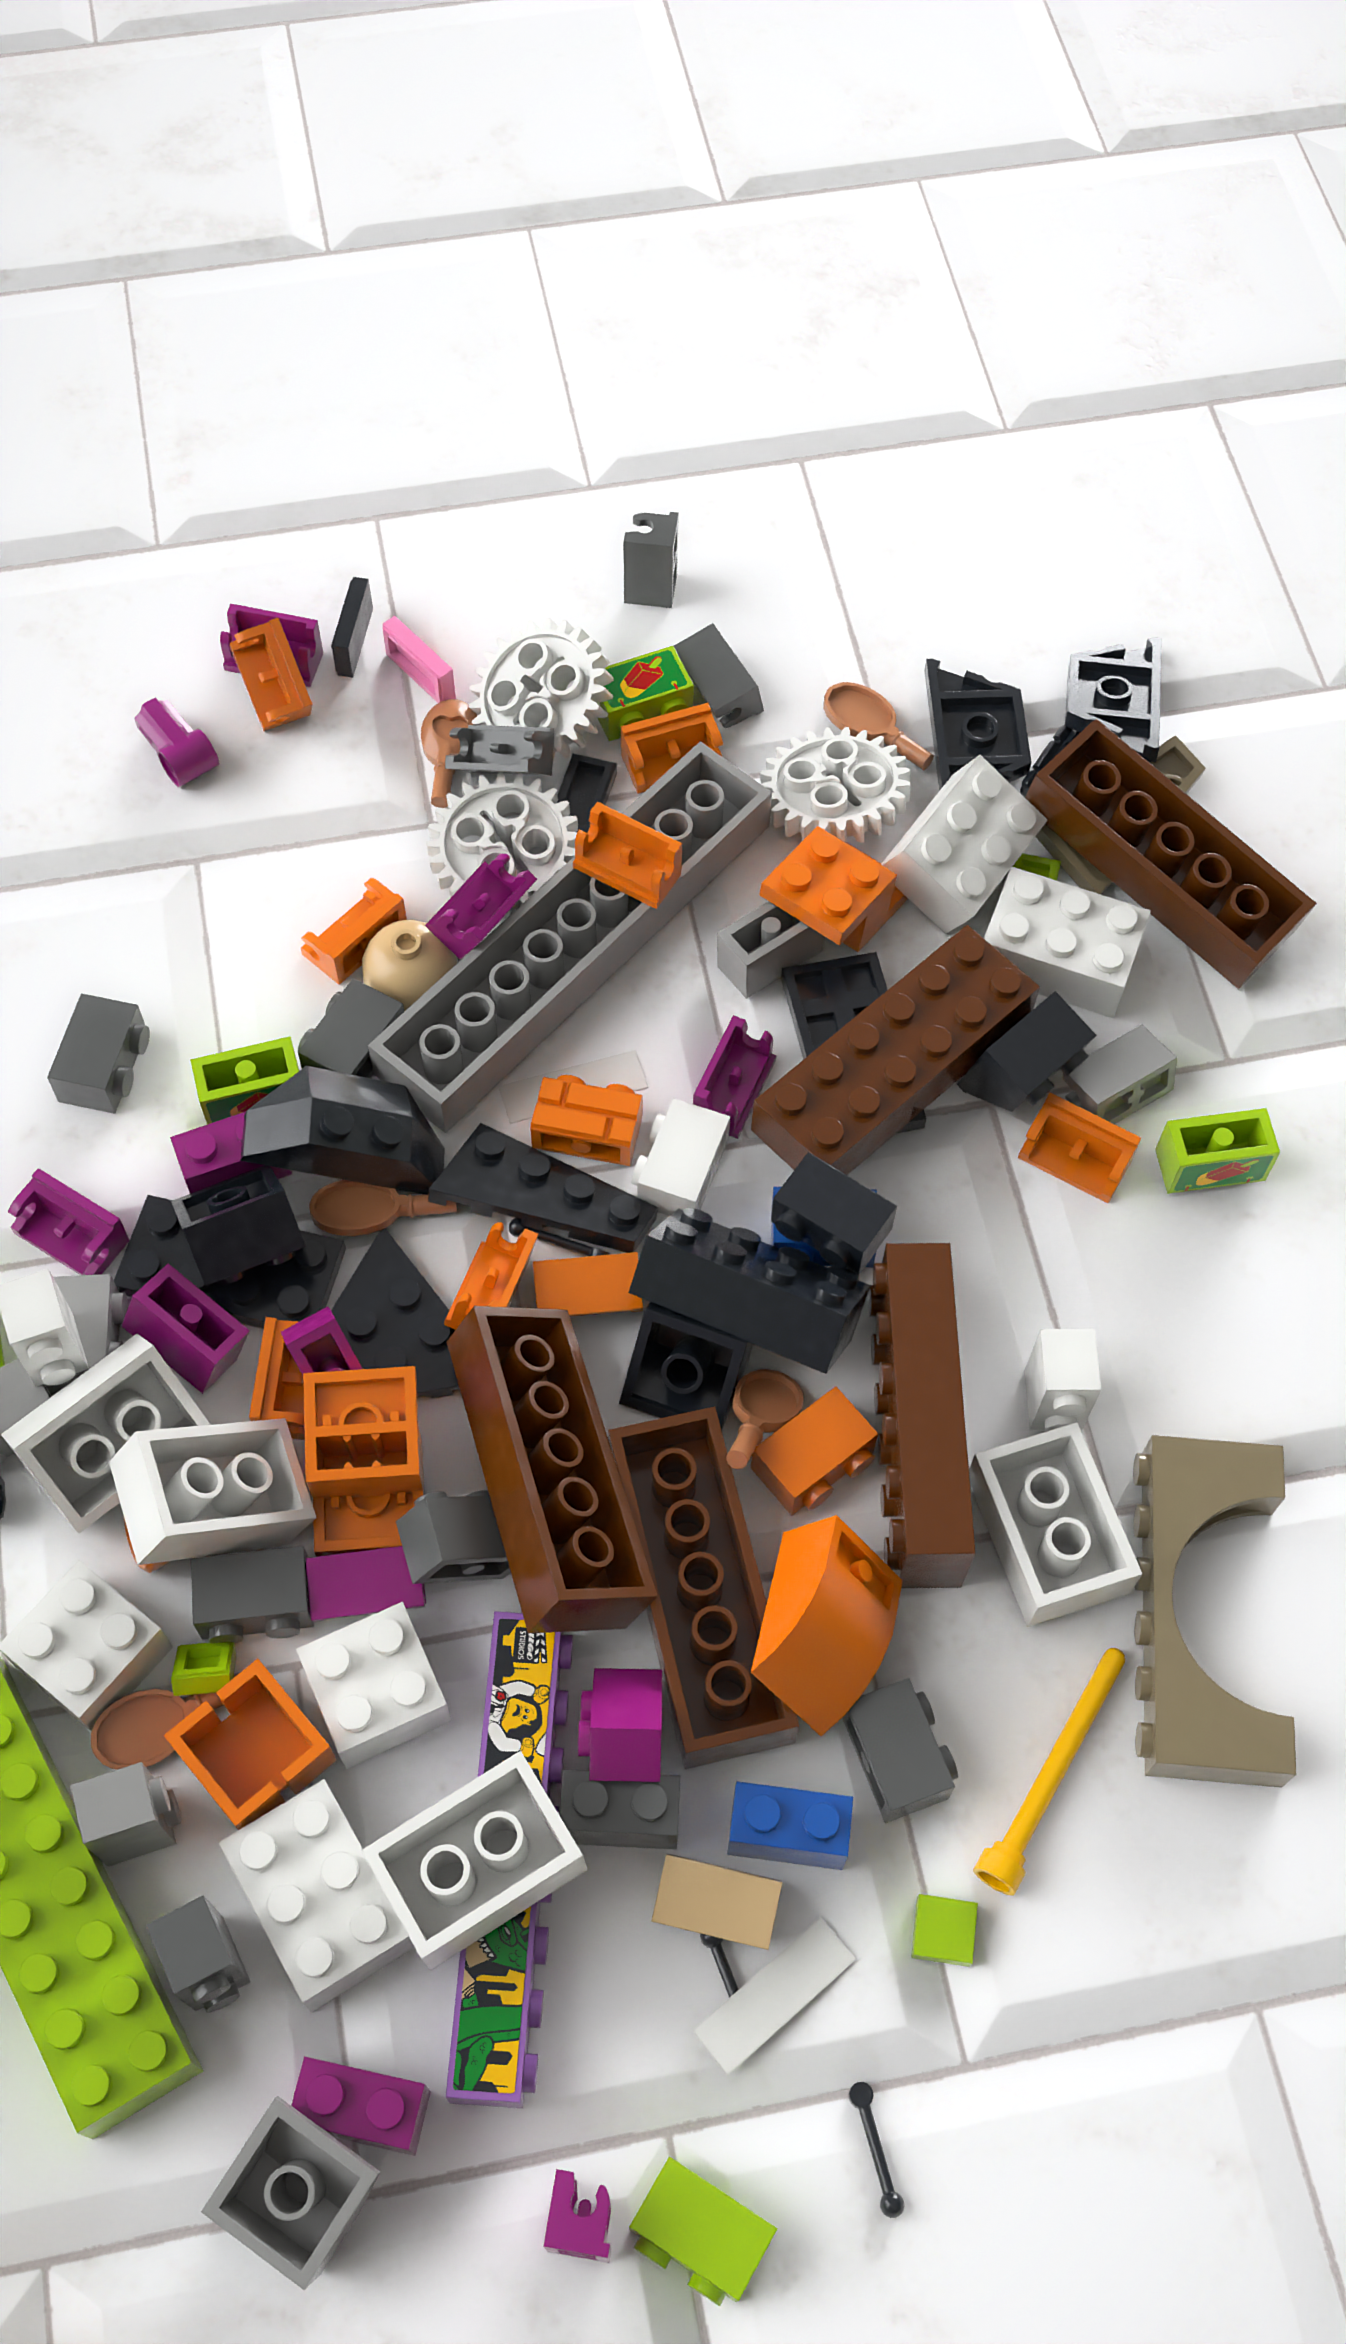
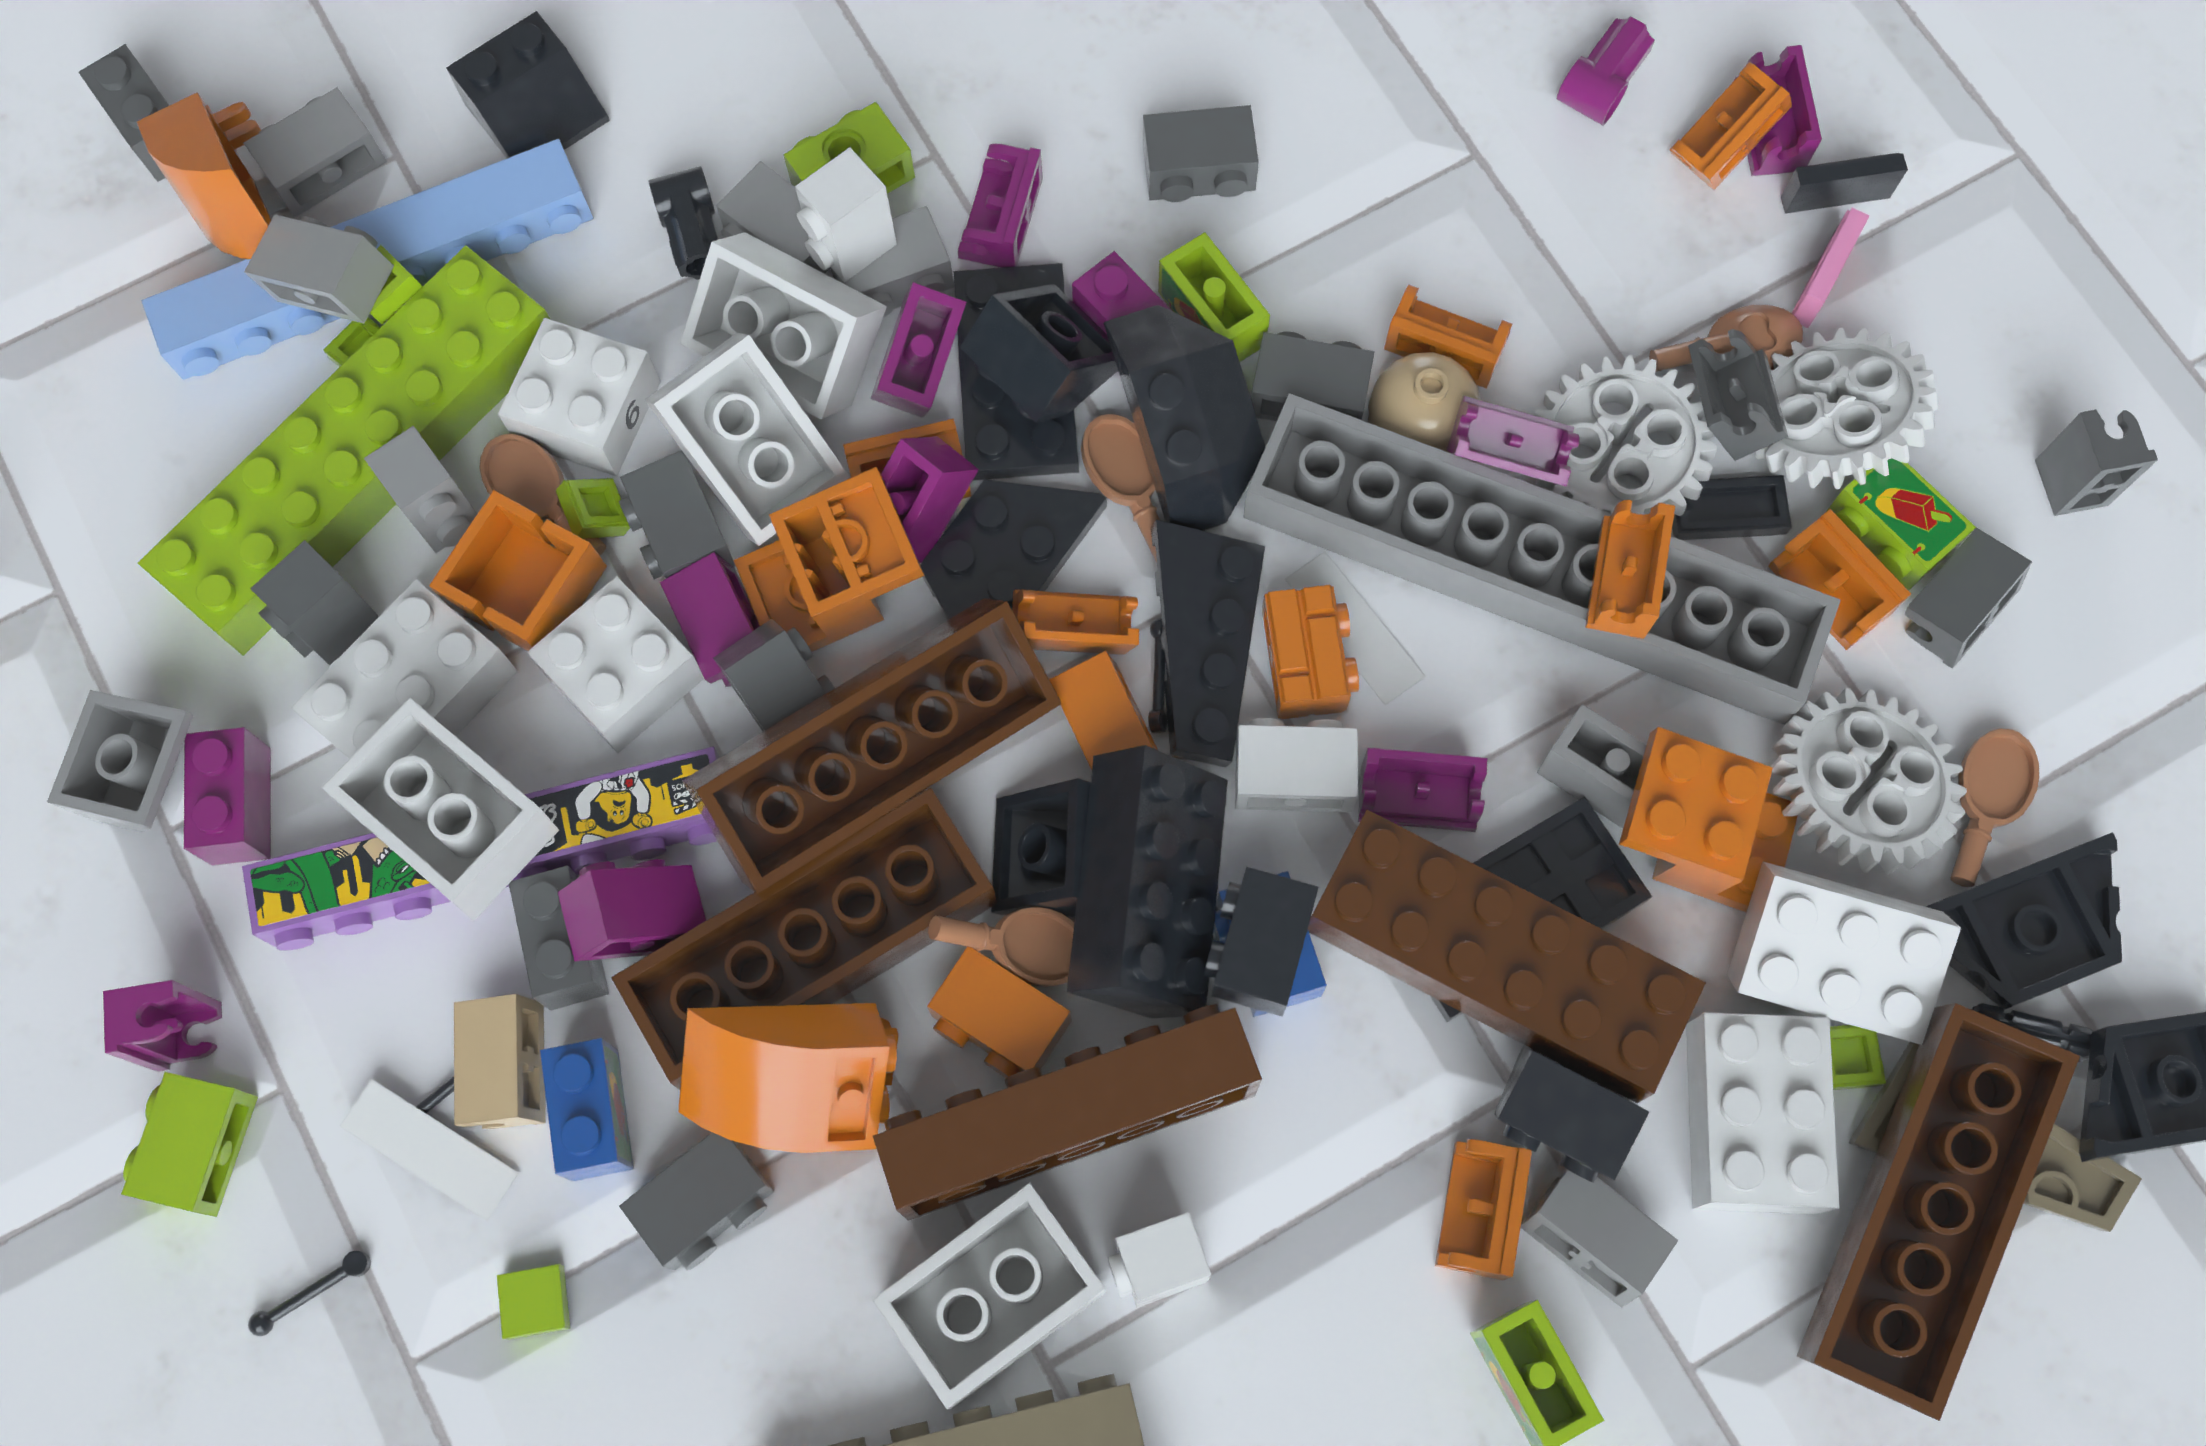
camera: 75 degrees right, 10 degrees up
yellow piece [973,1648,1125,1896] -> none

